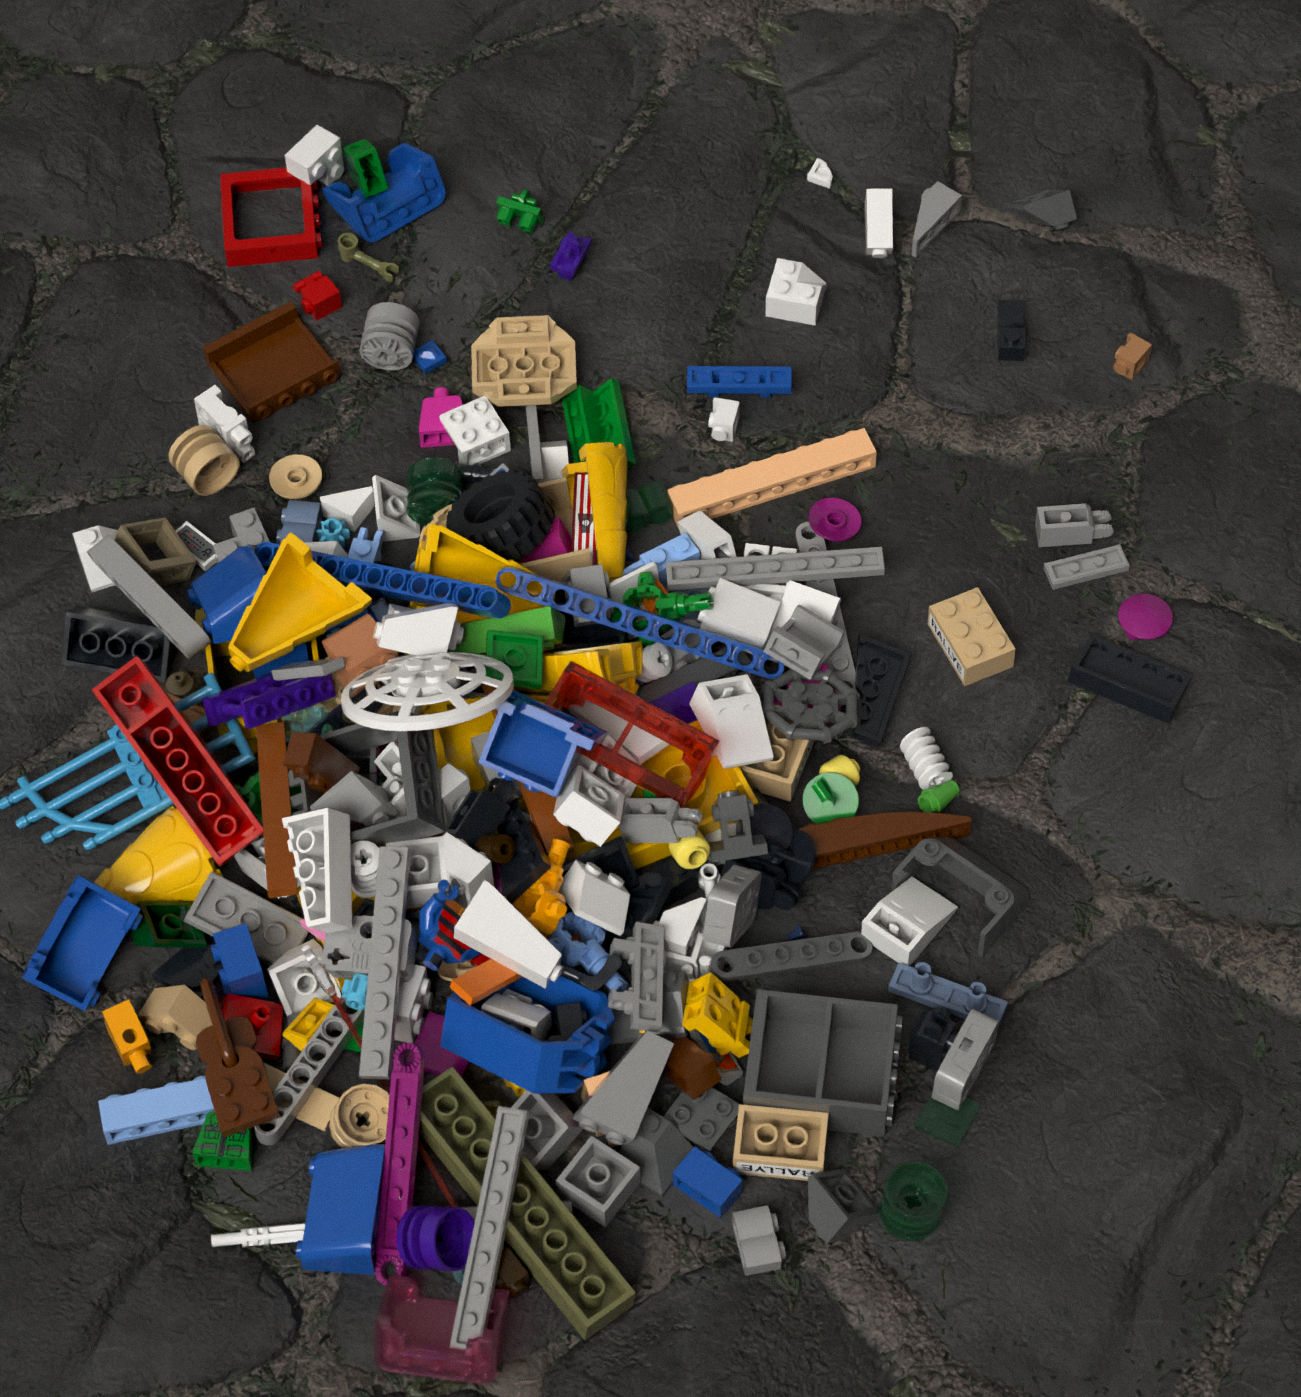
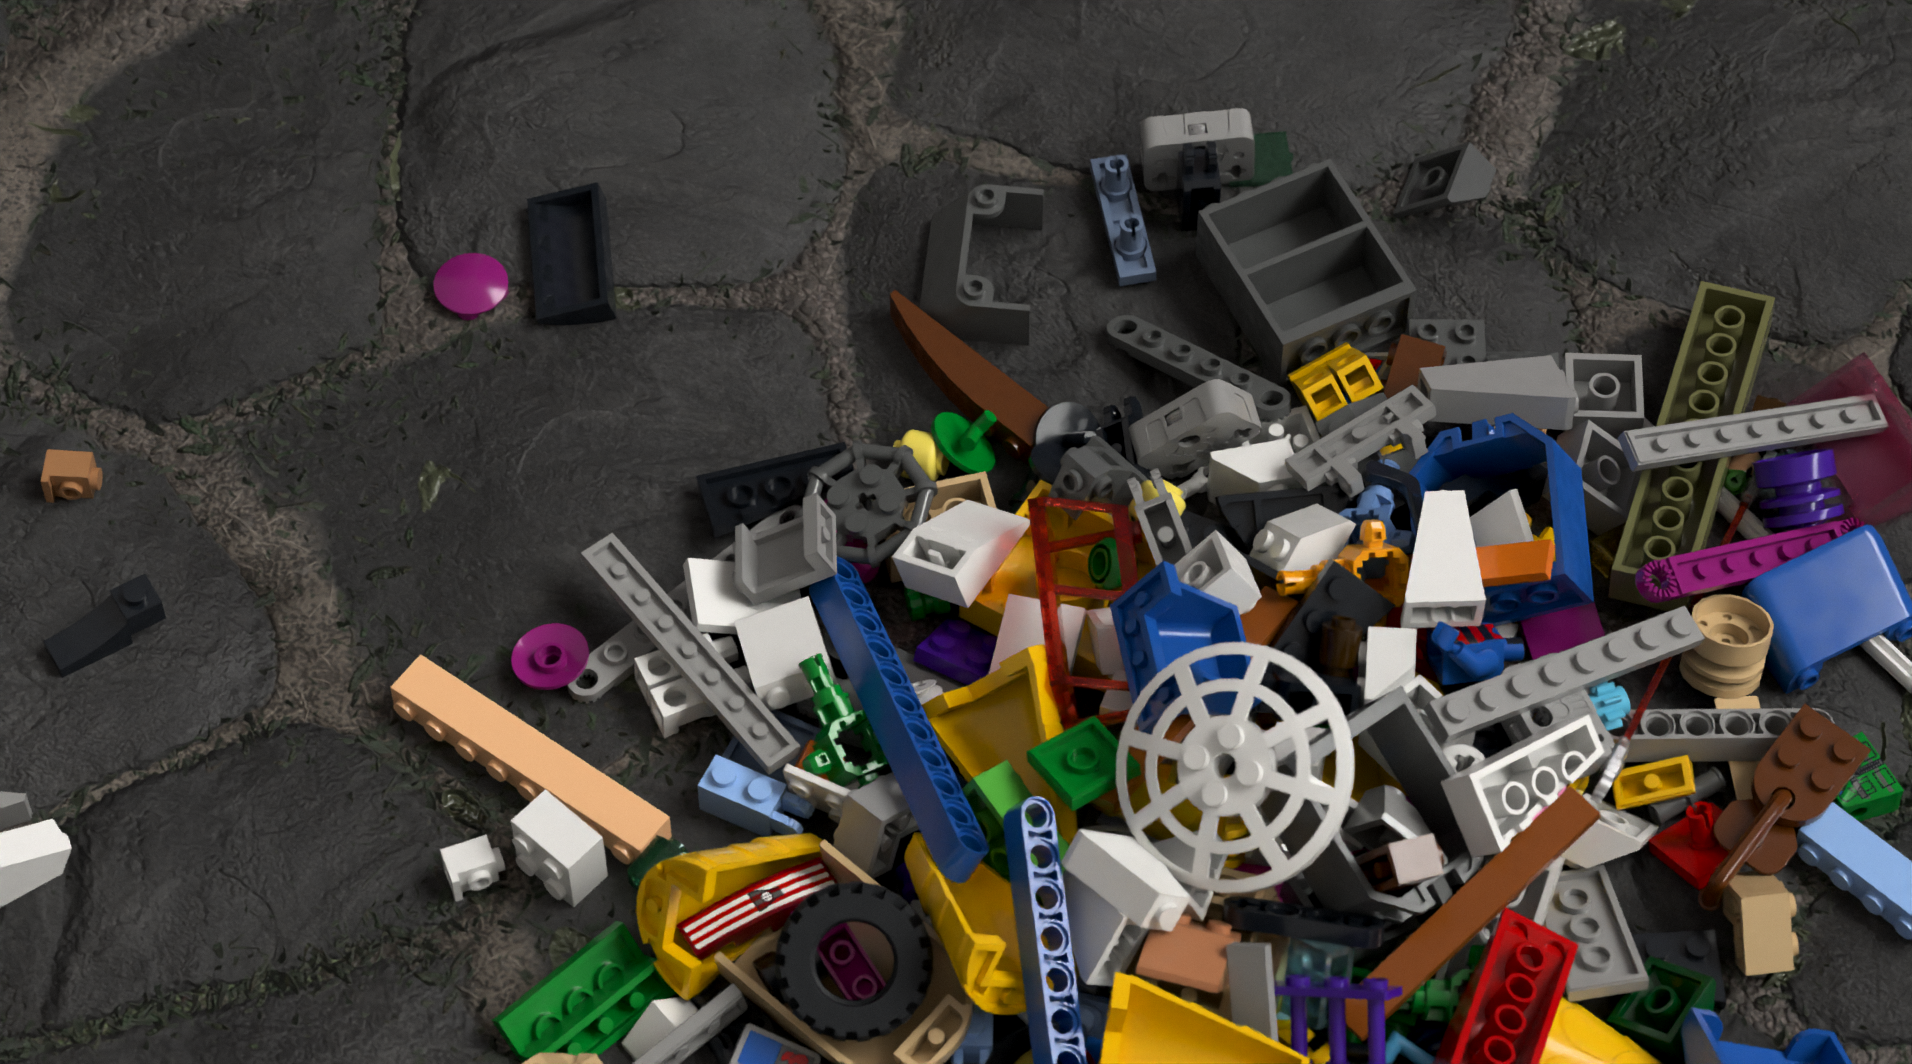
camera: 125 degrees left, 0 degrees up
light orange torso [102,999,152,1074] -> none
blue brick [210,923,268,1000] -> none
blue brick [673,1146,742,1219] -> none
white slope [677,510,736,560] -> none
blue hinge [687,366,792,398] -> none
light grey brick [732,1205,786,1276] -> none
tan brick [733,1104,828,1181] -> none
white slope [766,258,827,325] -> none
dark blue piece [787,925,807,941] -> none
white slope [861,877,958,966] -> none
clear green wheel [879,1161,948,1241] -> none
white piece [900,727,953,790] -> none
bright green cone [918,780,960,813] -> none
tan brick [928,587,1016,686] -> none
light grey hinge [1035,504,1114,547] -> none
light grey tile [1044,544,1130,590] -> none
none -> white brick [511,789,608,907]

